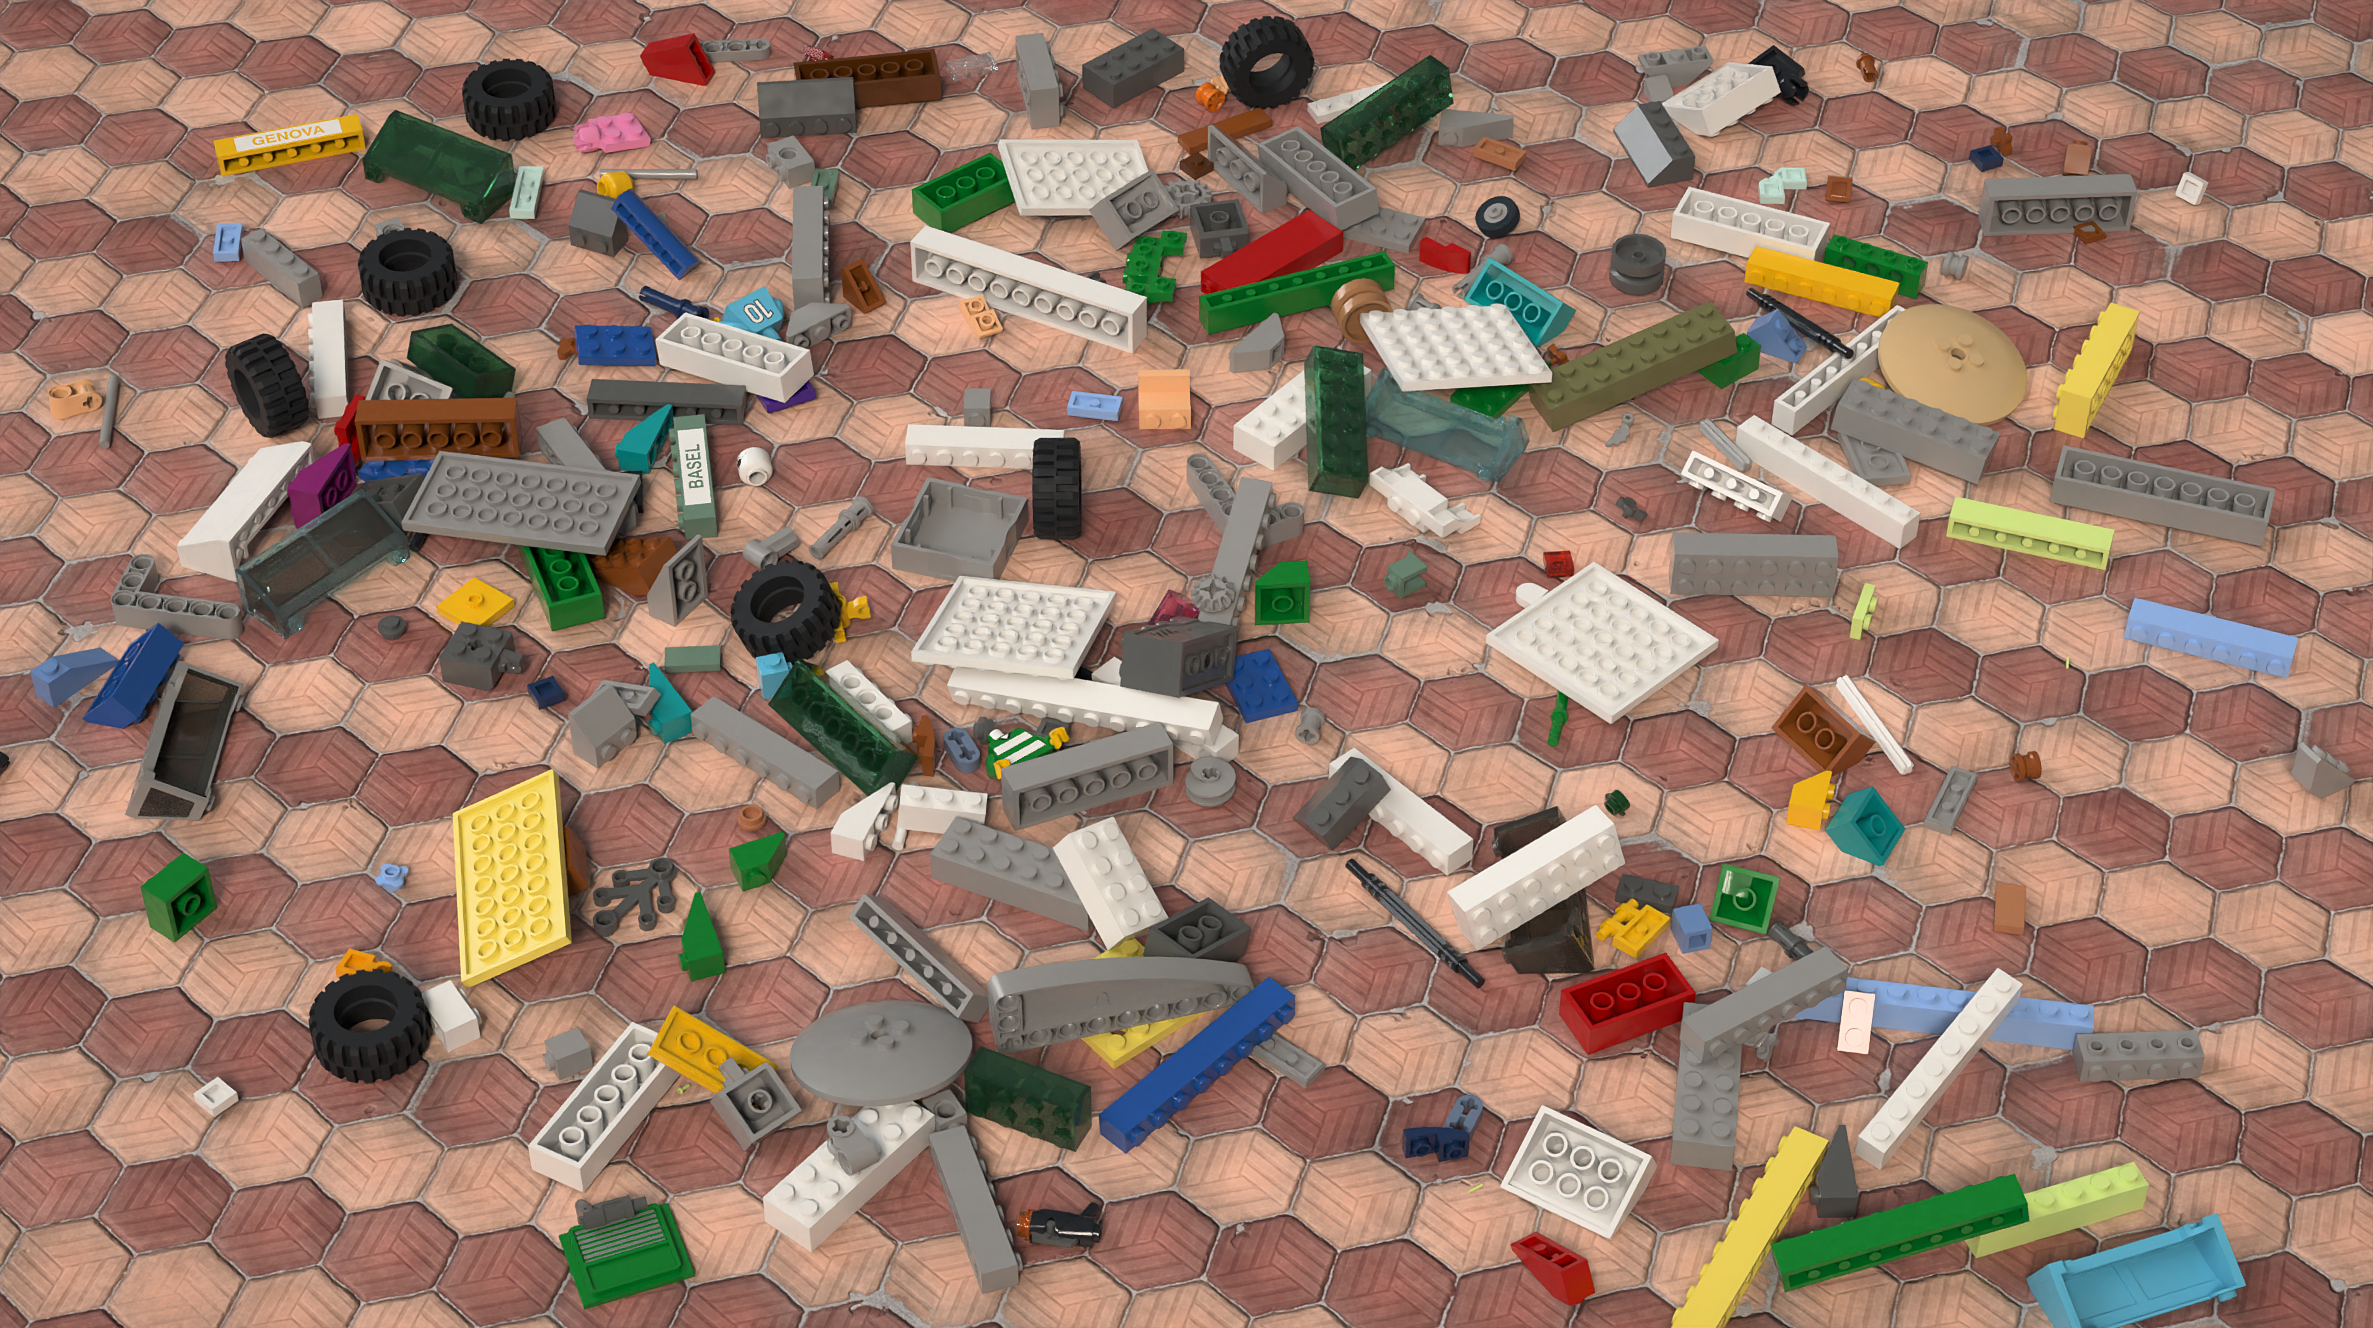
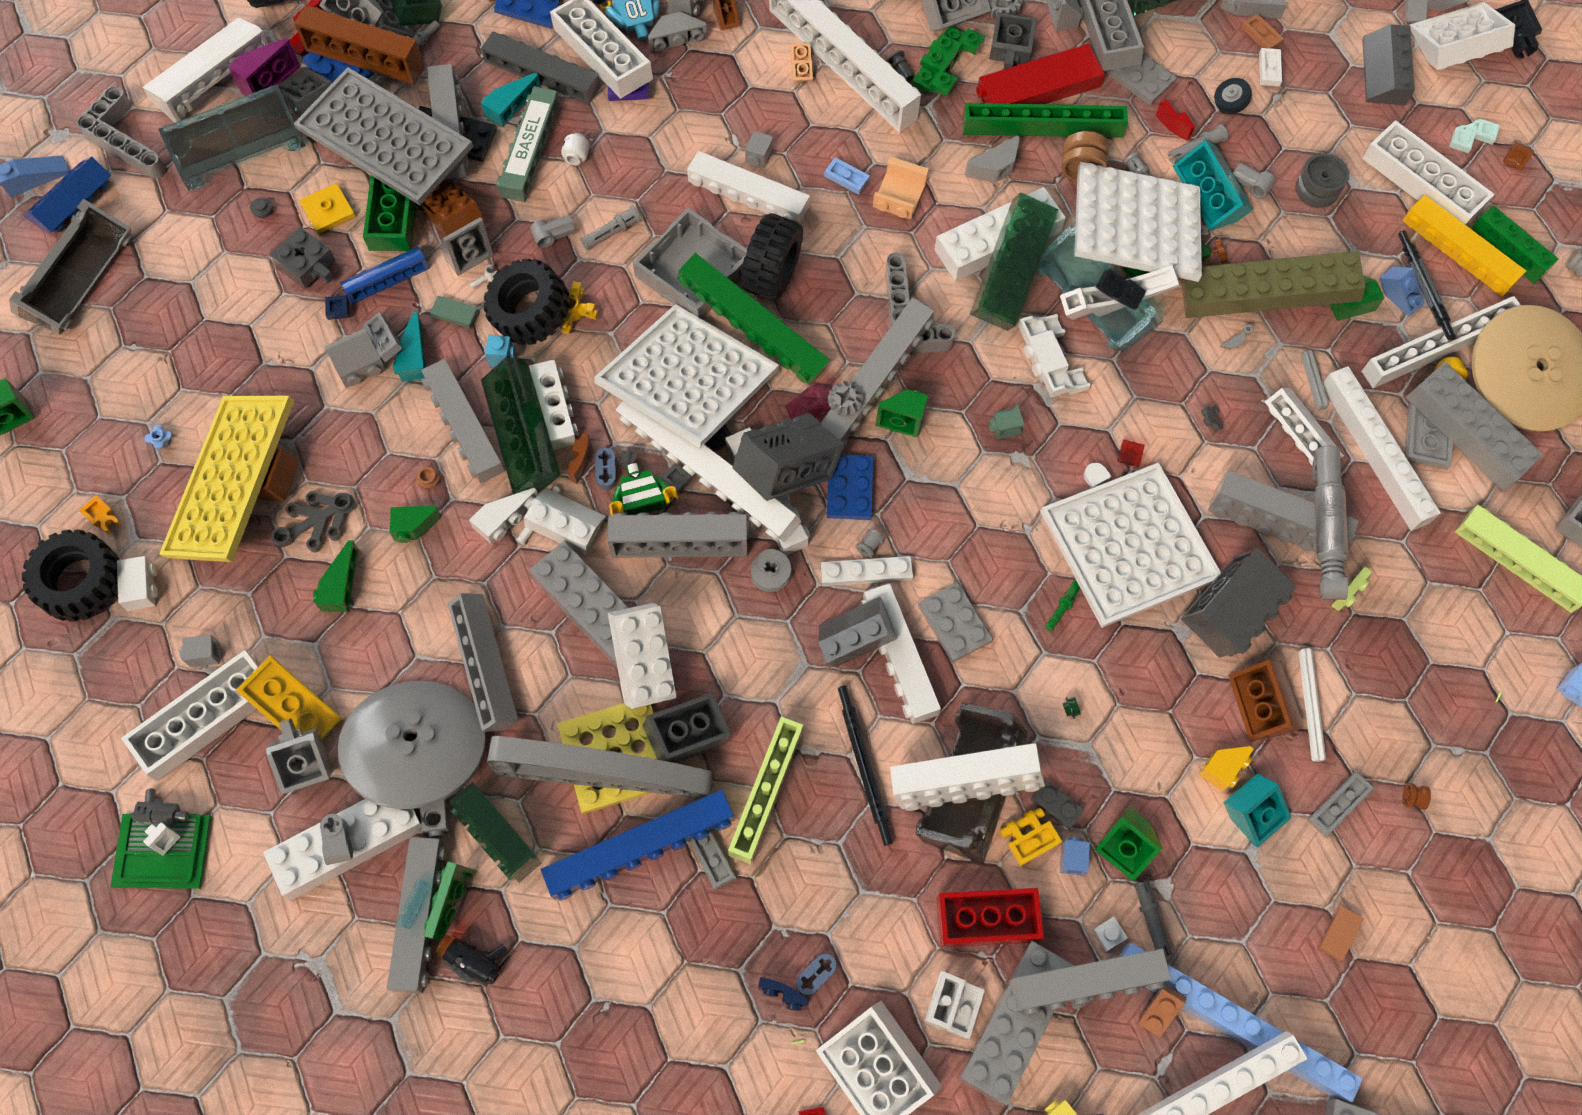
camera: 20 degrees right, 25 degrees up
none -> white tile [143,822,180,856]
none -> blue brick [340,247,429,305]
none -> clear light blue axle [397,879,430,929]
none -> green wing [424,862,476,941]
none -> white hand [470,265,497,289]
none -> green brick [677,252,830,386]
none -> yellowish green brick [728,717,803,864]
none -> white plate [820,556,913,586]
none -> light grey plate [918,583,993,663]
none -> white brick [924,971,985,1039]
none -> white arch [1060,264,1180,320]
none -> black slope [1095,268,1146,310]
none -> dark grey piece [1181,548,1297,658]
none -> light grey piece [1233,162,1276,199]
none -> white plate [1259,48,1282,87]
none -> piece [1312,445,1348,600]

